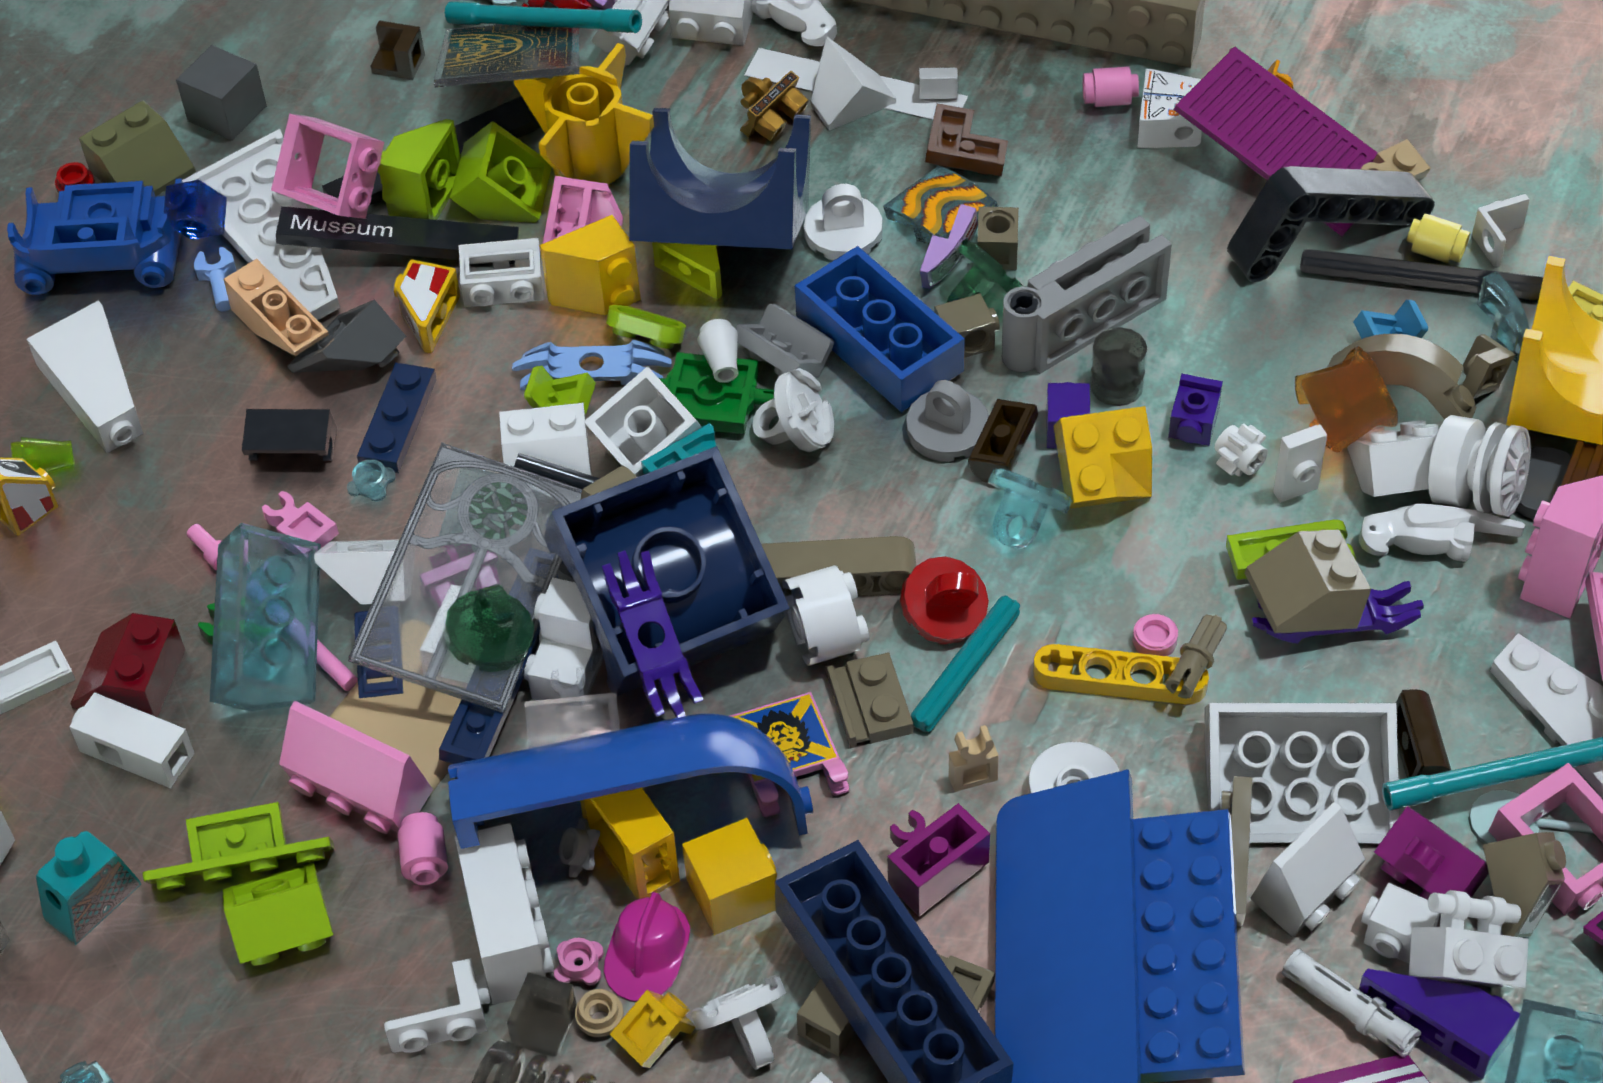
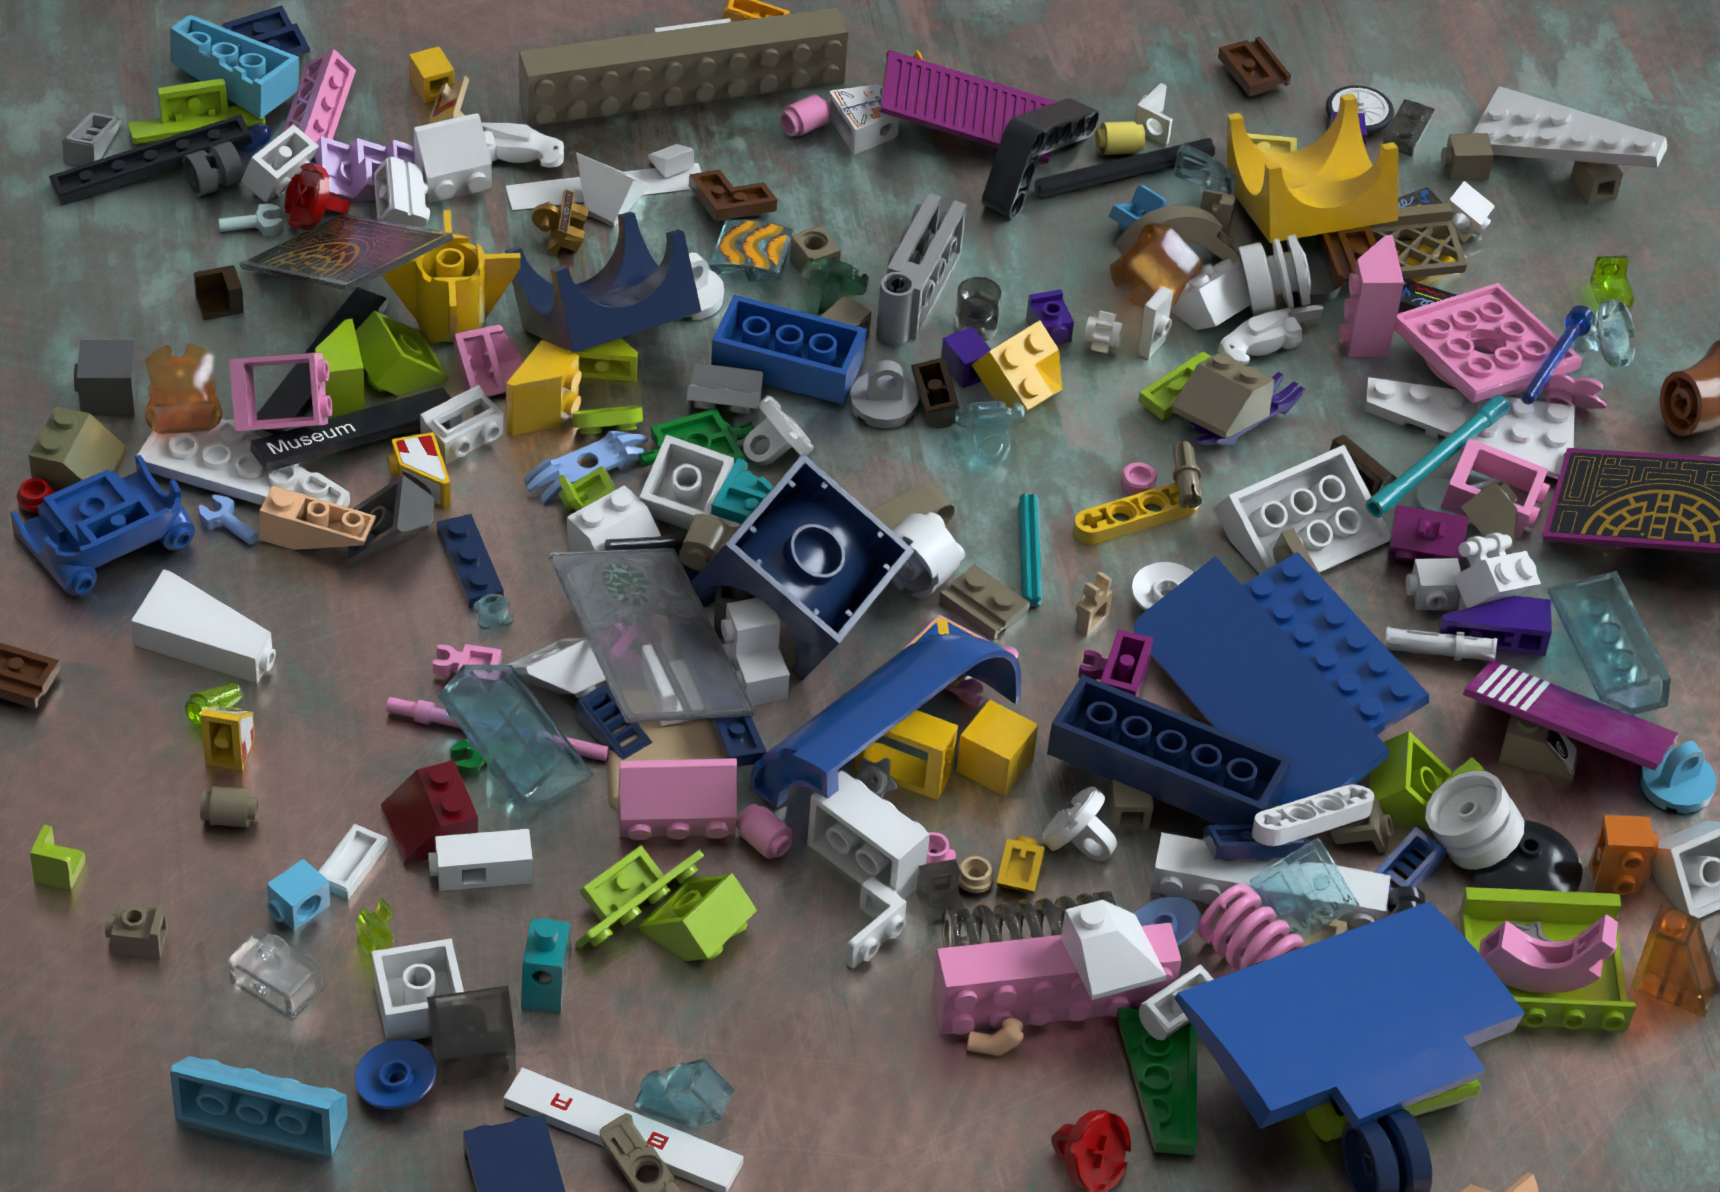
camera: 40 degrees left, 5 degrees down
clear blue brick [164,179,227,240] -> none
black hinge [242,409,337,461] -> none
clear green tile [443,584,534,672] -> none
teal piece [445,1,642,33] -> none
clear brick [525,667,620,748] -> none
dark purple piece [602,550,704,718] -> none
dark pink piece [604,892,690,1002] -> none
white cone [697,319,738,382] -> none
red tile [900,556,989,645] -> none
lavender slope [920,204,978,289] -> none
white slope [1250,801,1365,937] -> none
tan plate [1360,139,1431,181] -> none
none -> clear orange piece [145,343,223,434]

